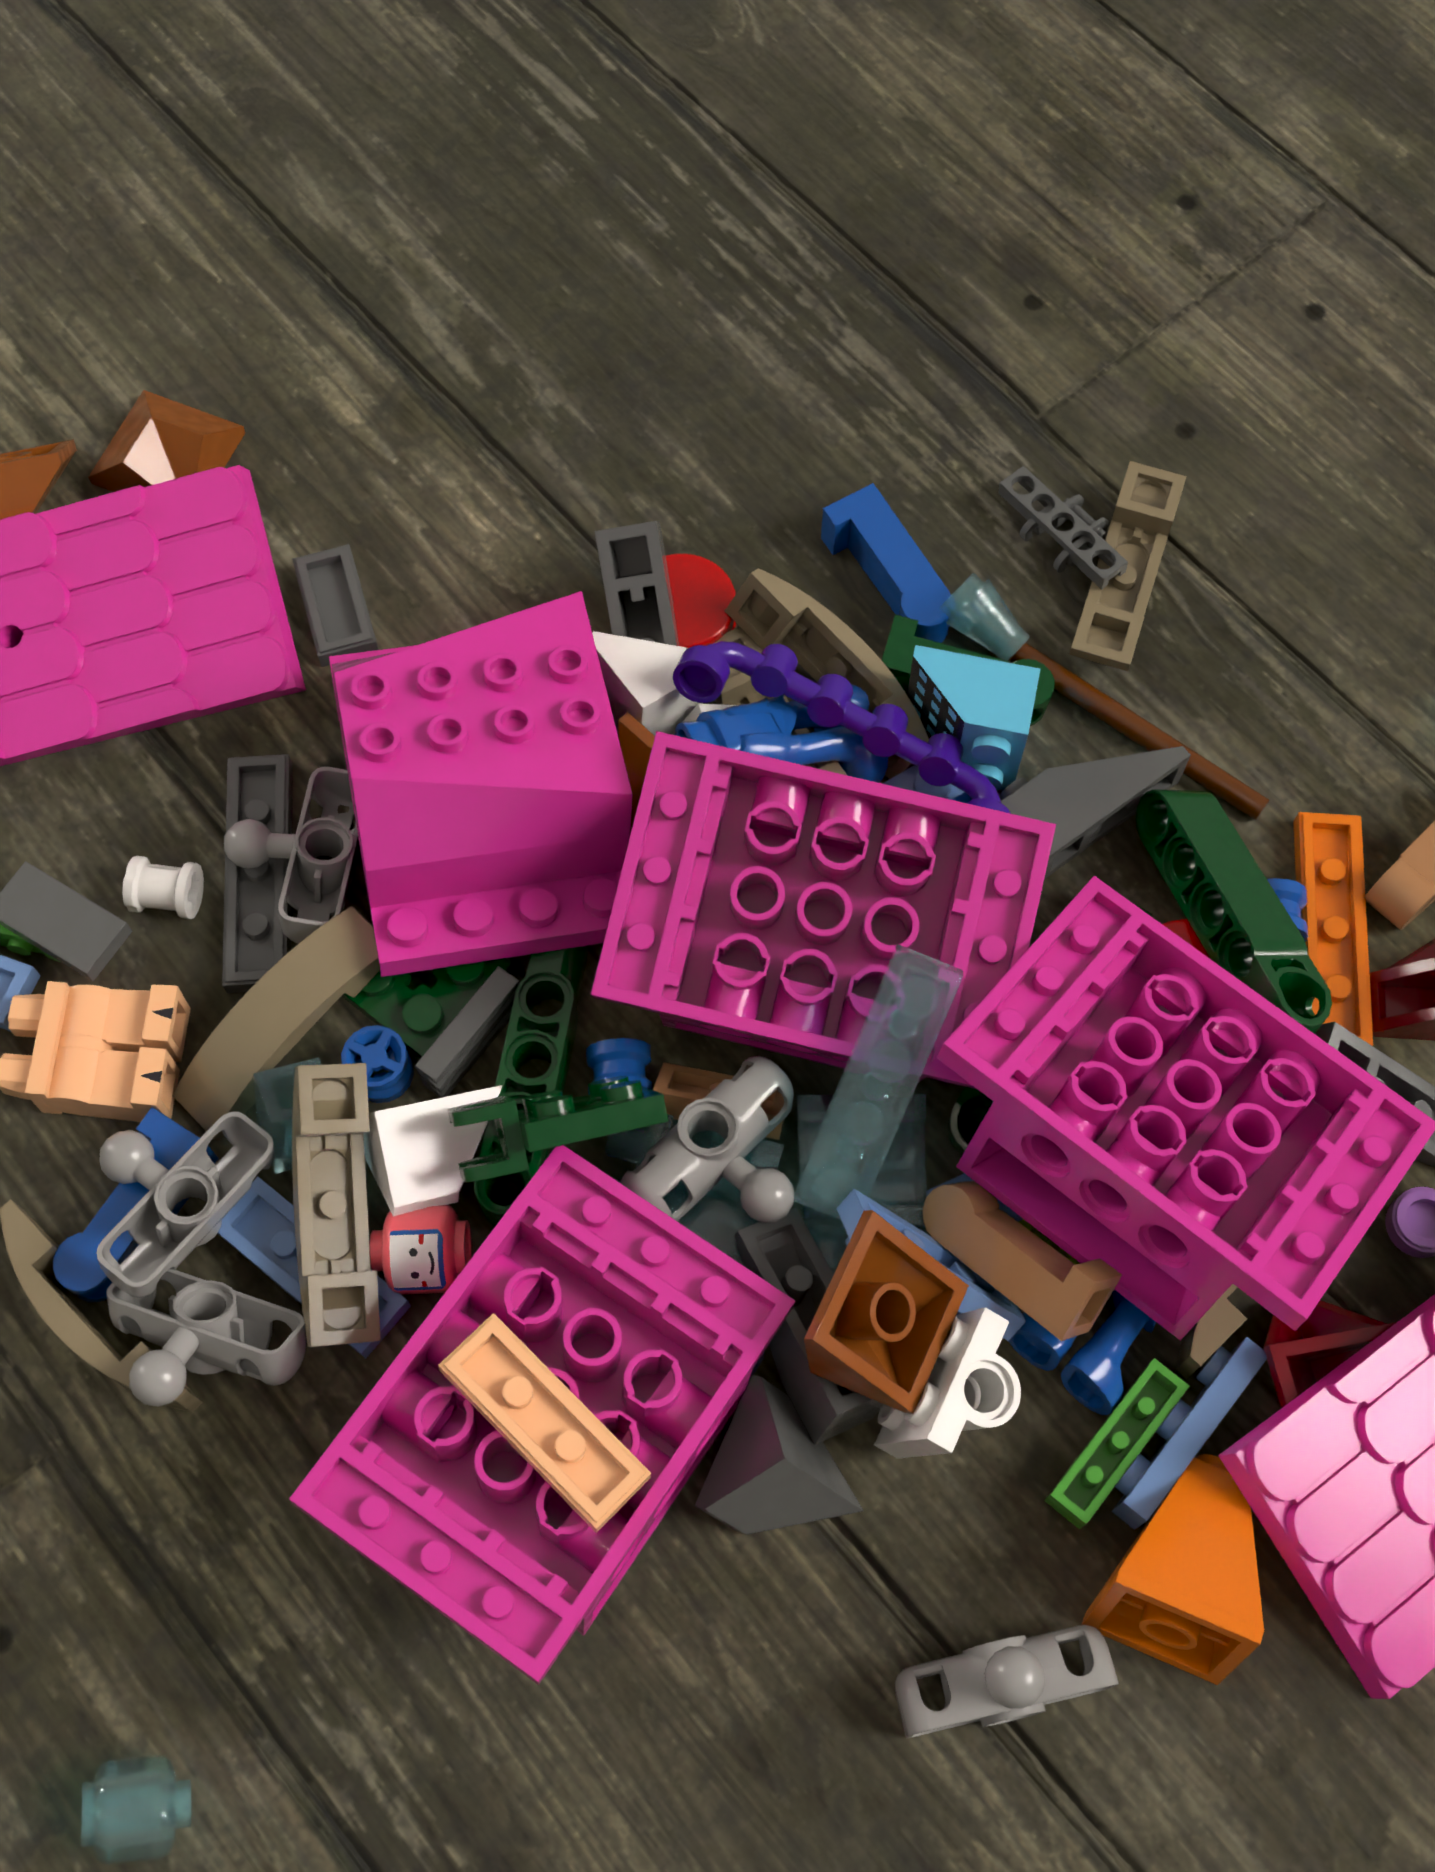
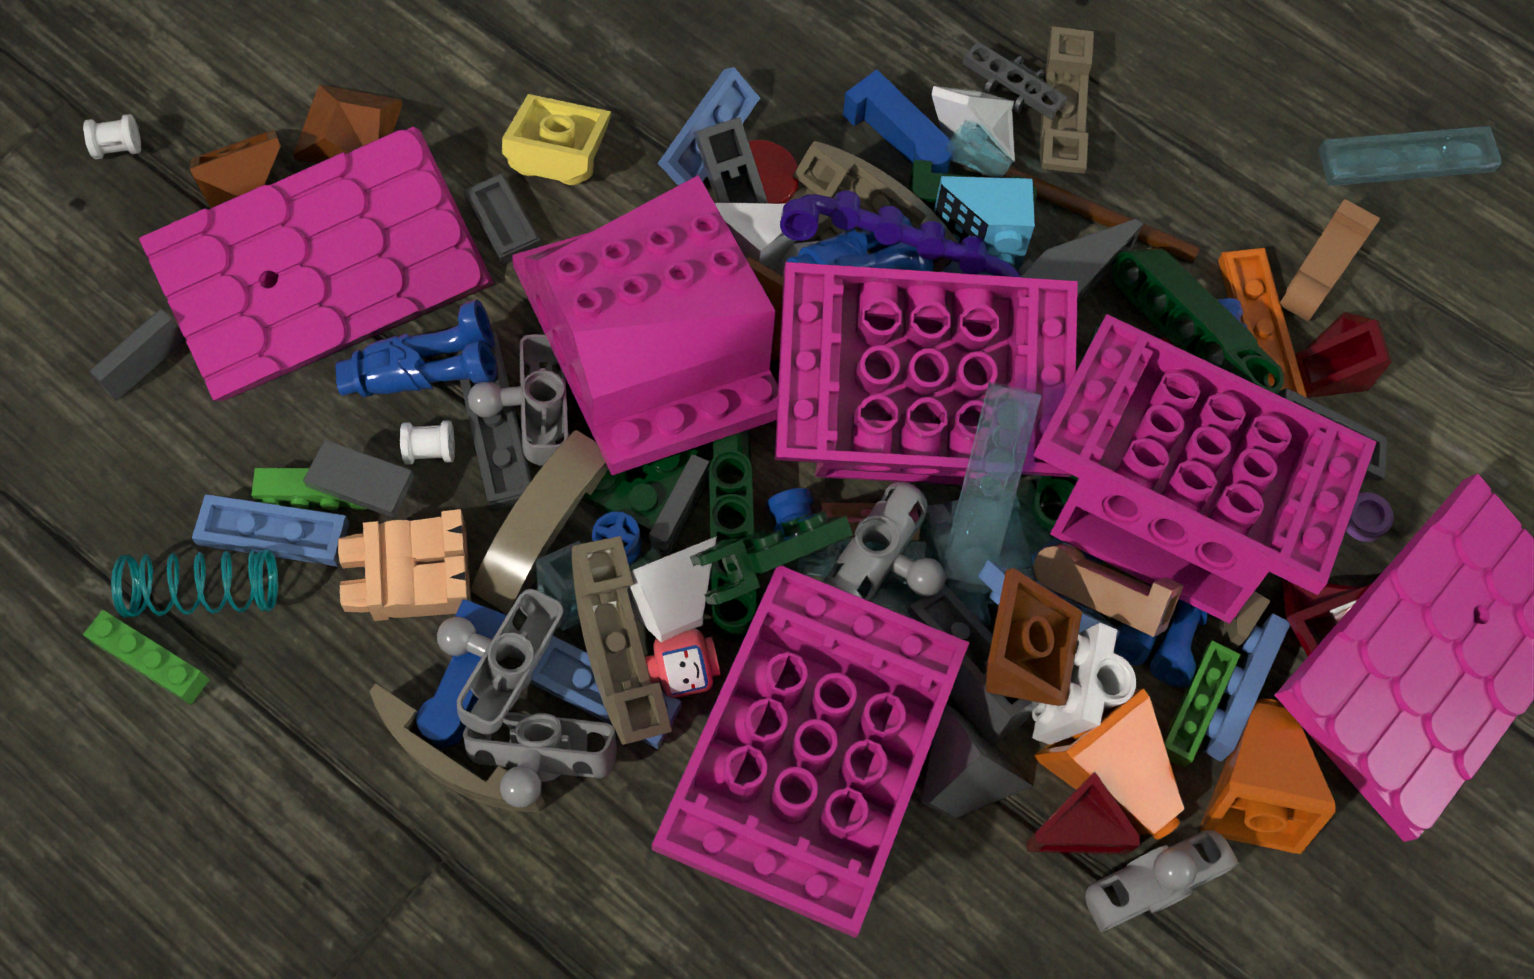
camera: 15 degrees left, 0 degrees up
light nougat tile [438,1313,651,1533] -> none
none -> blue piece [336,300,497,397]
none -> light yellow slope [502,94,611,185]
none -> medium blue plate [658,67,760,186]
none -> white slope [932,86,1015,162]
none -> dark red slope [1027,771,1140,855]
none -> slope [1033,689,1184,840]

